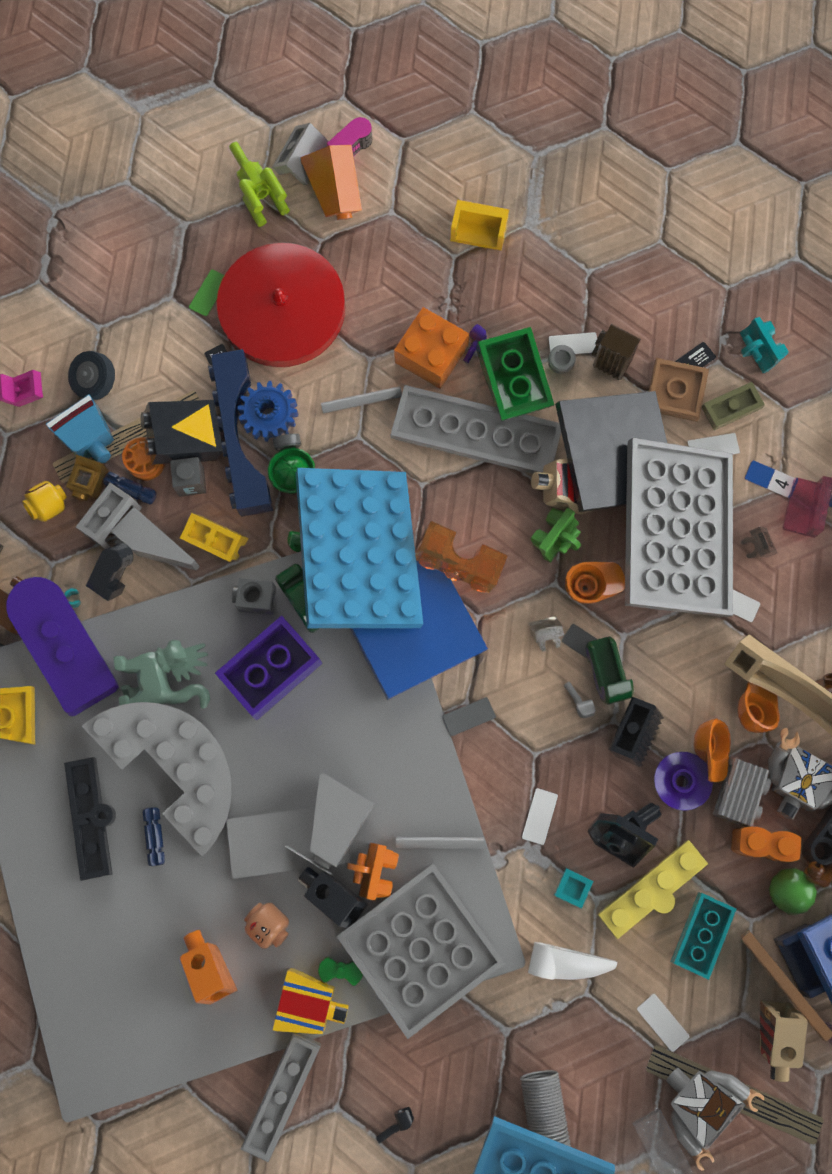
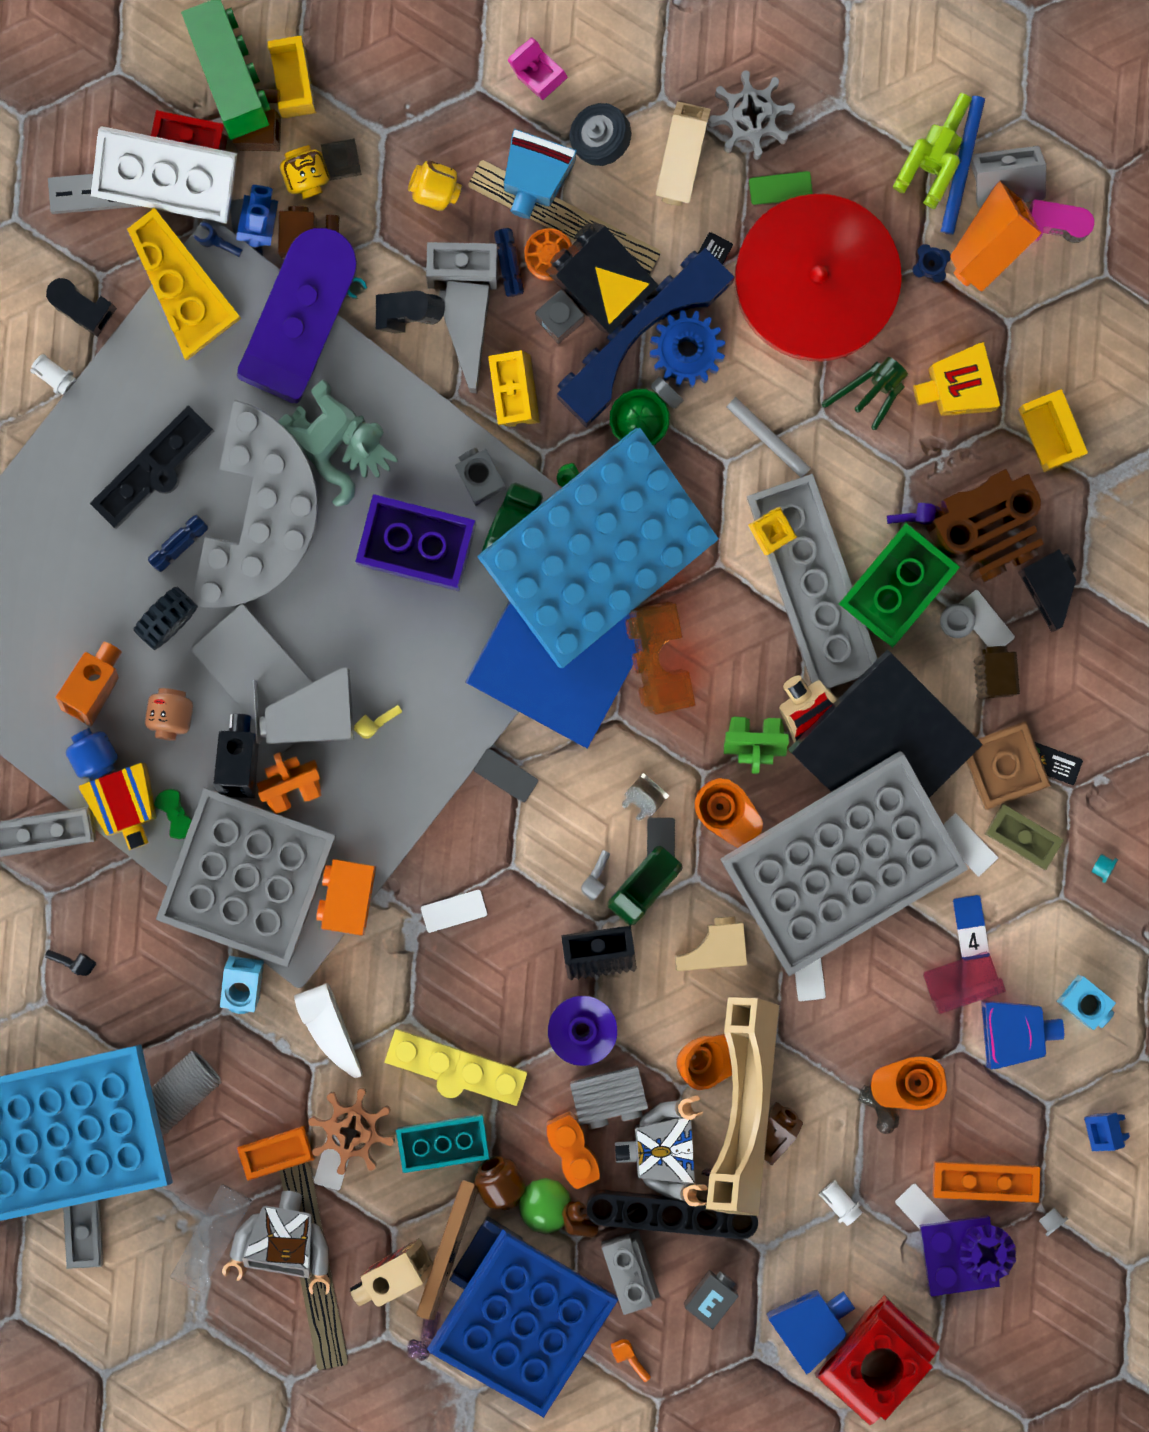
camera: 55 degrees right, 10 degrees up
pearl gold window [66,454,109,502] -> none
orange brick [394,307,469,389] -> none
light grey bar [396,837,485,849] -> none
teal tile [554,868,594,909] -> none
black piece [587,803,662,868] -> none
orange cap [693,718,731,782] -> none
teal hips [740,317,789,373] -> none
clear smoke tile [741,527,777,559] -> none
none -> blue head [66,728,118,781]
none -> black wheel [133,586,198,650]
none -> medium azure brick [220,956,264,1014]
none -> orange tile [237,1125,315,1181]
none -> nougat gear [308,1087,395,1175]
none -> orange brick [316,859,376,936]
none -> light yellow hand [354,705,402,739]
none -> reddish brown head [474,1156,526,1211]
none -> tan slope [655,101,711,206]
none -> tan arch [675,916,747,971]
none -> light grey gear [708,70,795,160]
none -> yellow tile [748,507,797,555]
none -> dark green plant [822,357,908,430]
none -> dark blue plate [912,244,951,283]
none -> yellow torso [913,342,1000,416]
none -> reddish brown piece [926,469,1044,583]
none -> blue bar [940,96,985,235]
none -> black slope [1018,549,1077,632]
none -> teal piece [1091,854,1119,883]

